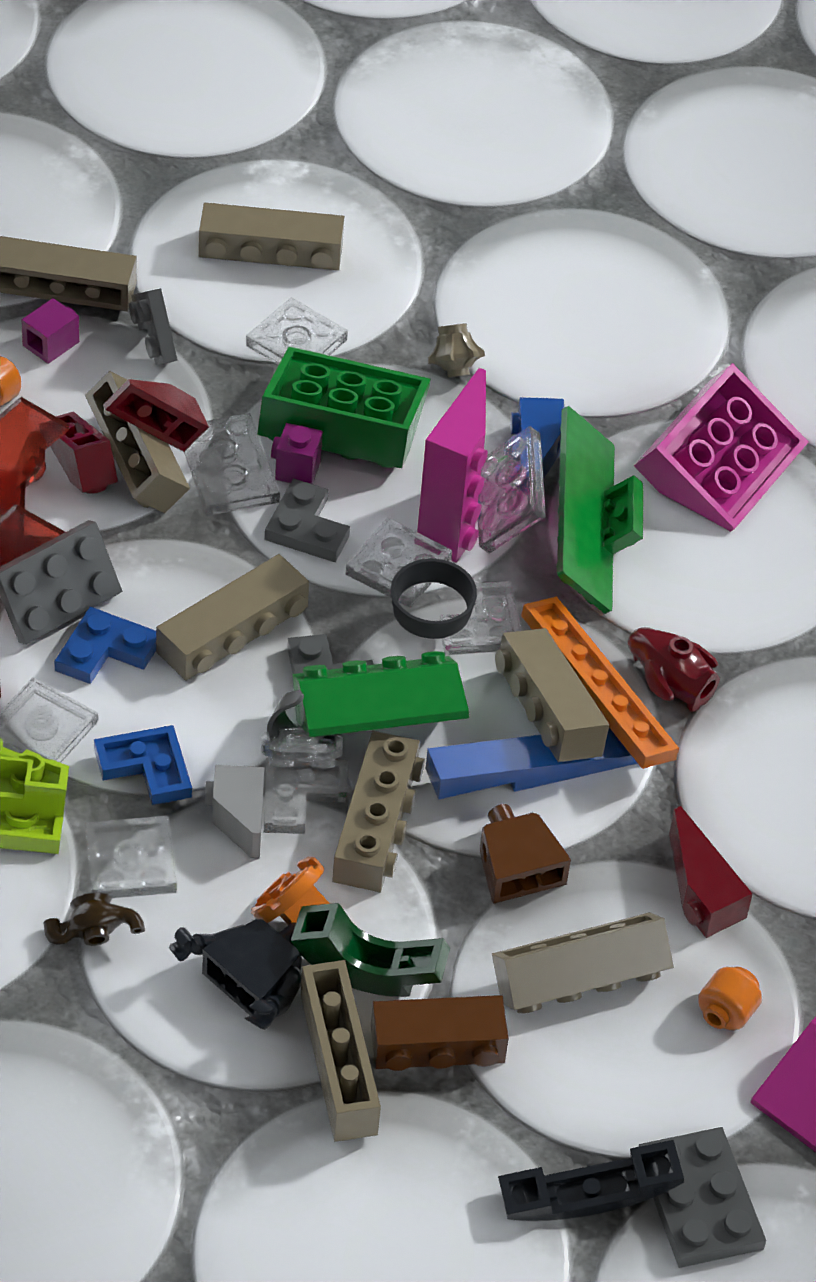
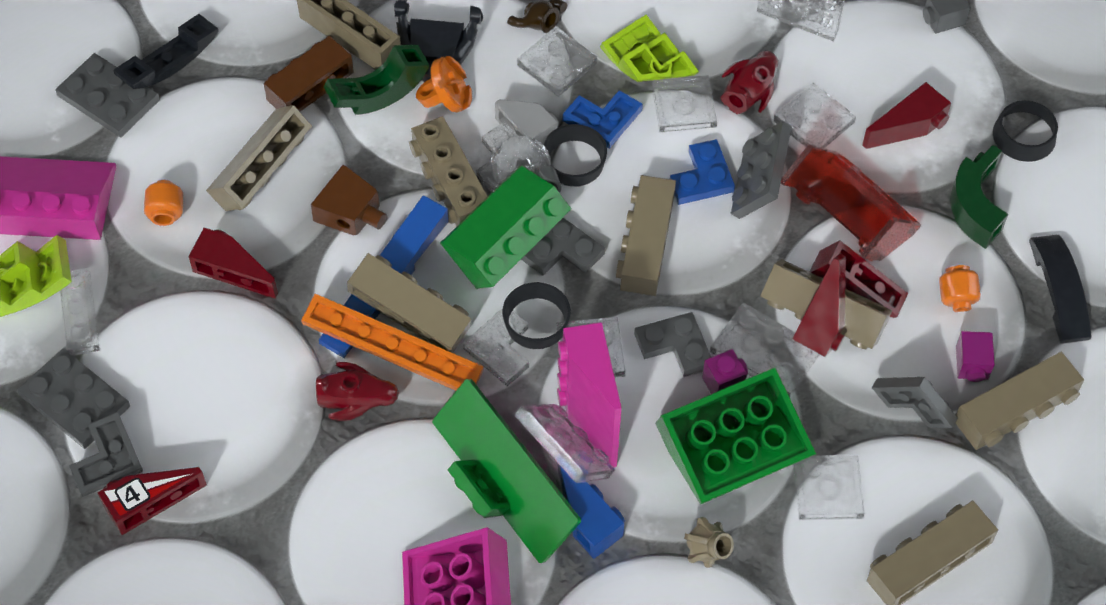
camera: 145 degrees right, 10 degrees up
none -> black tyre [543,124,607,186]

